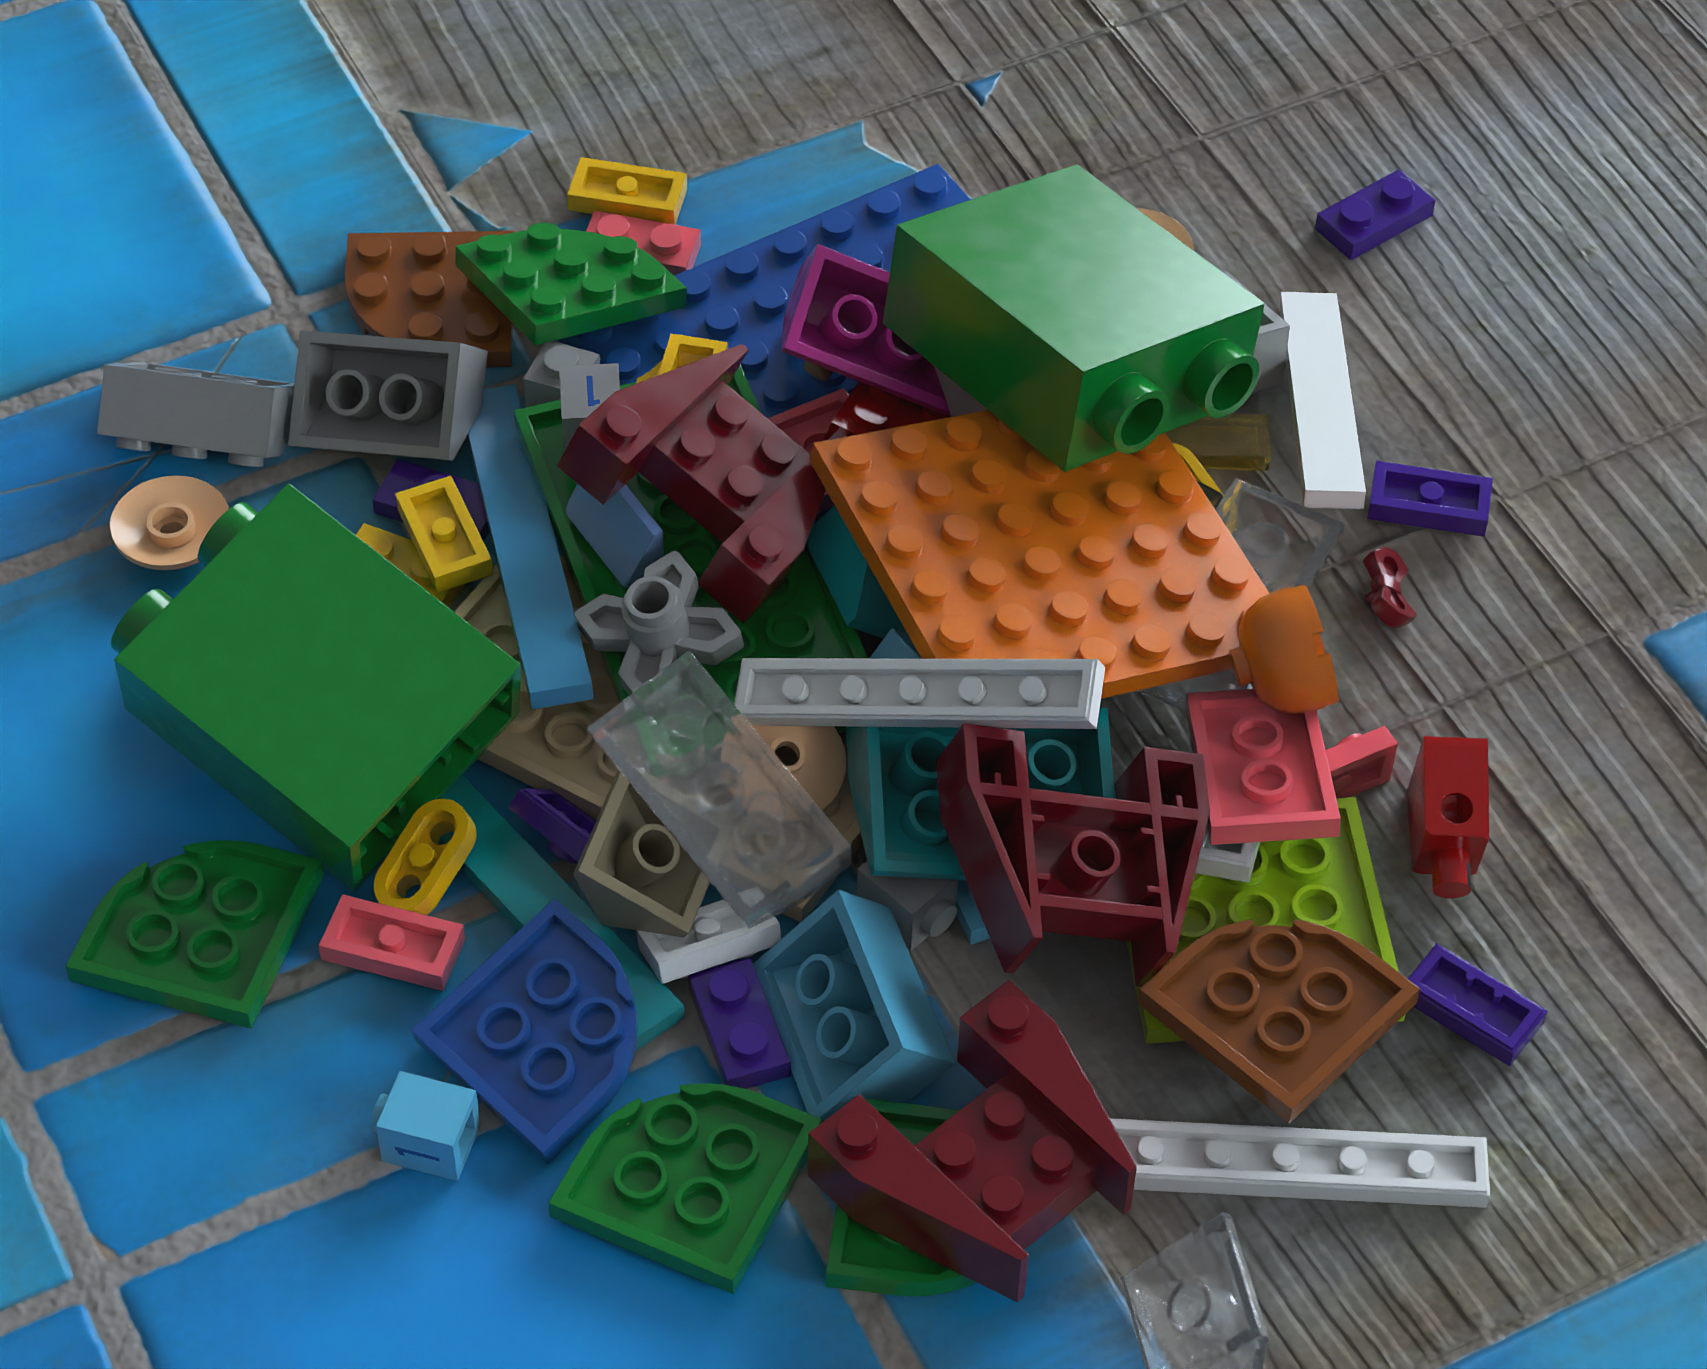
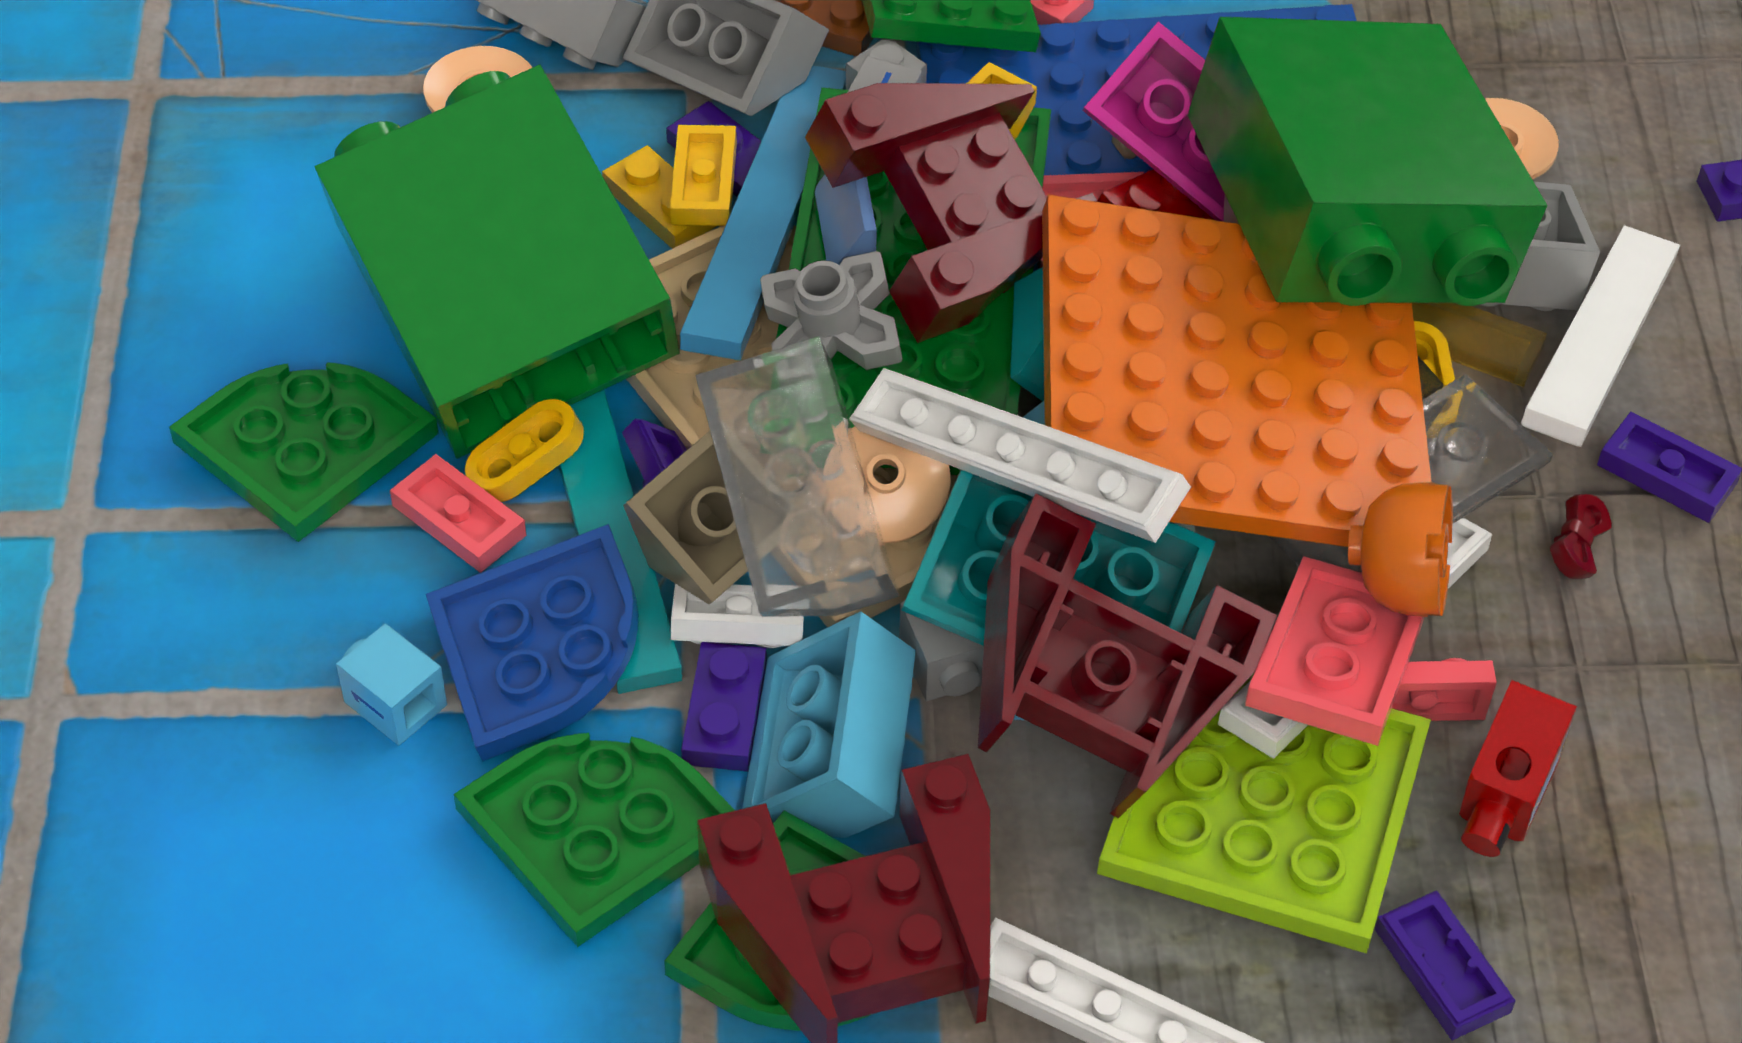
camera: 25 degrees right, 0 degrees up
dark orange plate [1138,919,1420,1124] -> none

